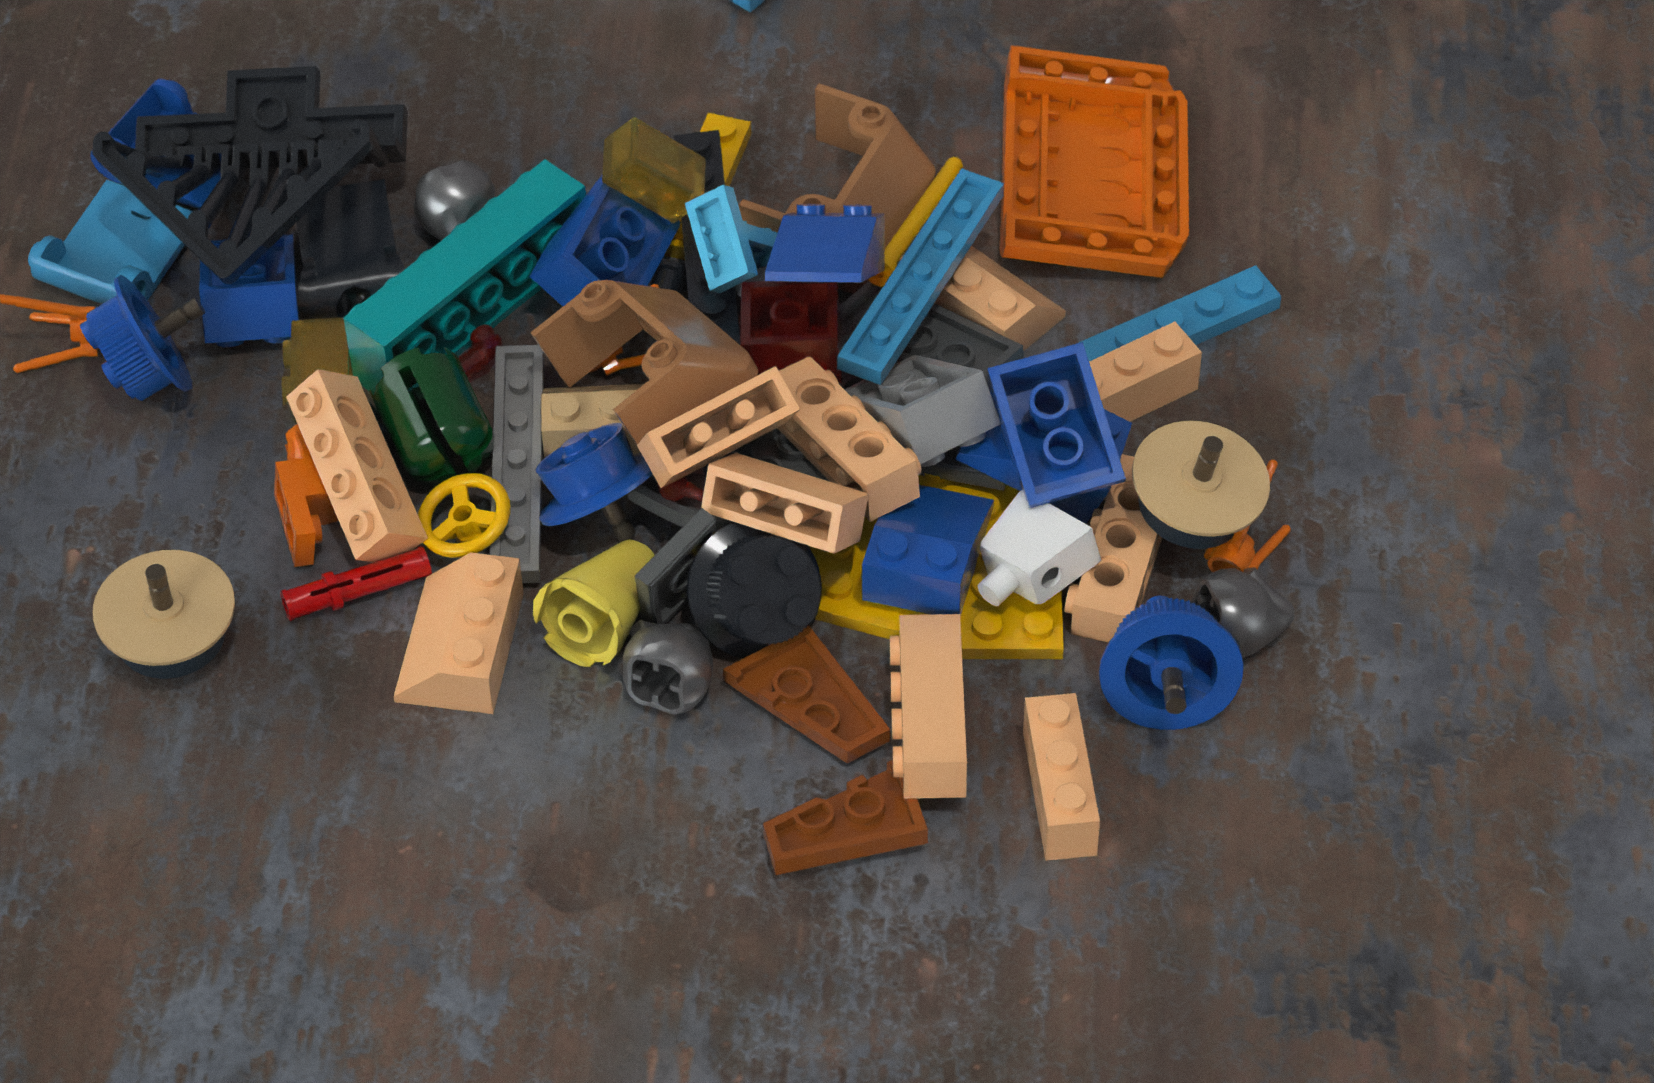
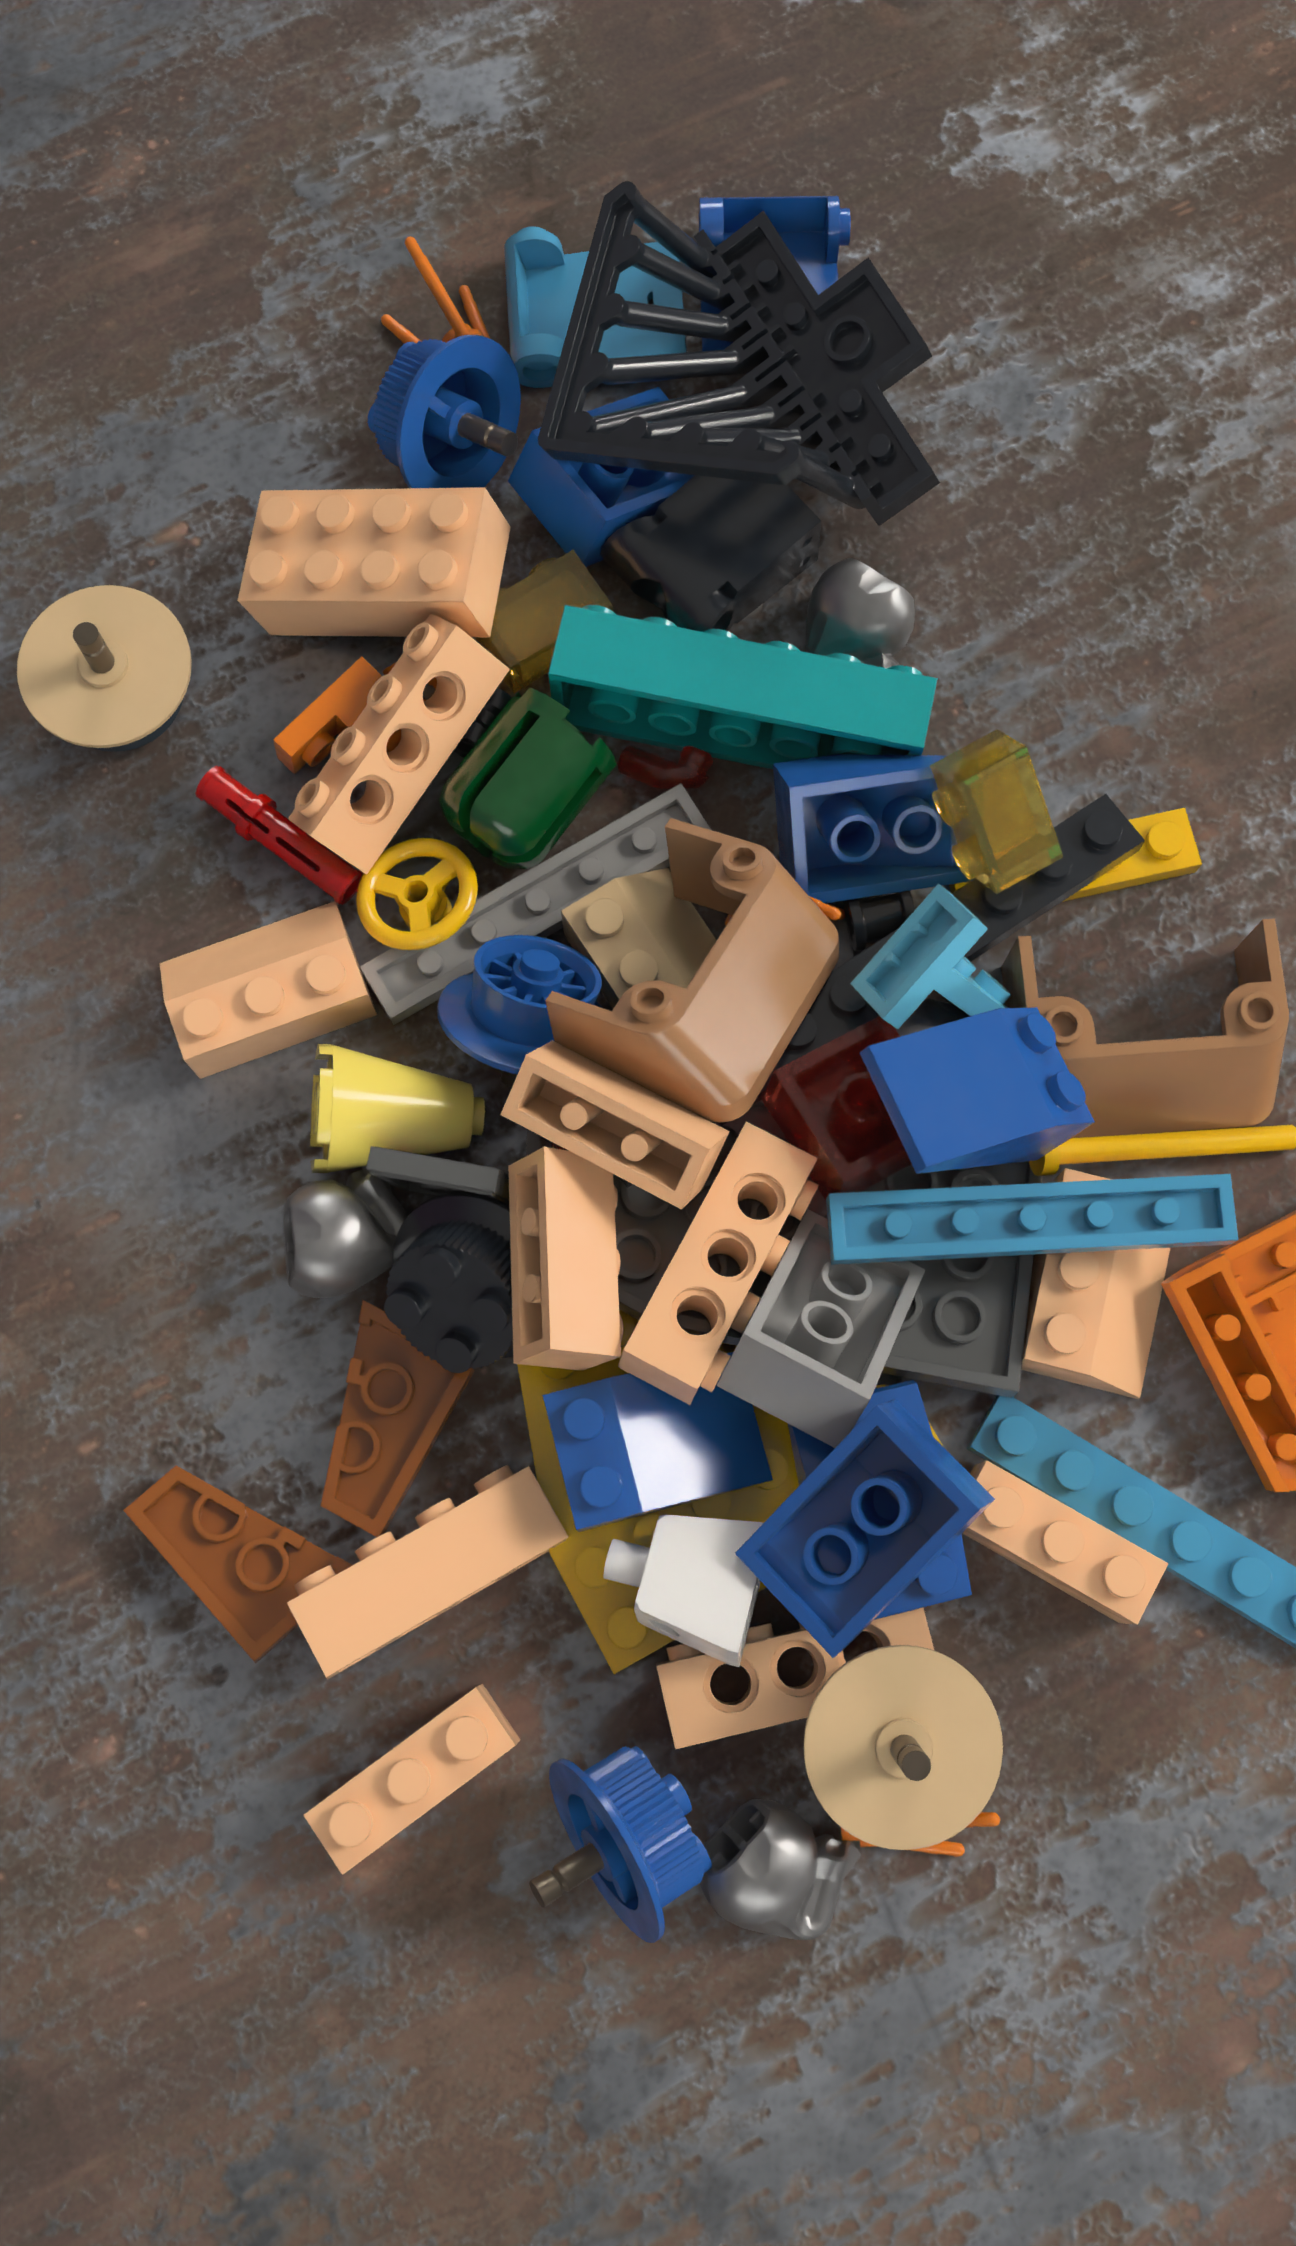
camera: 60 degrees right, 25 degrees up
none -> light nougat brick [237,487,511,638]

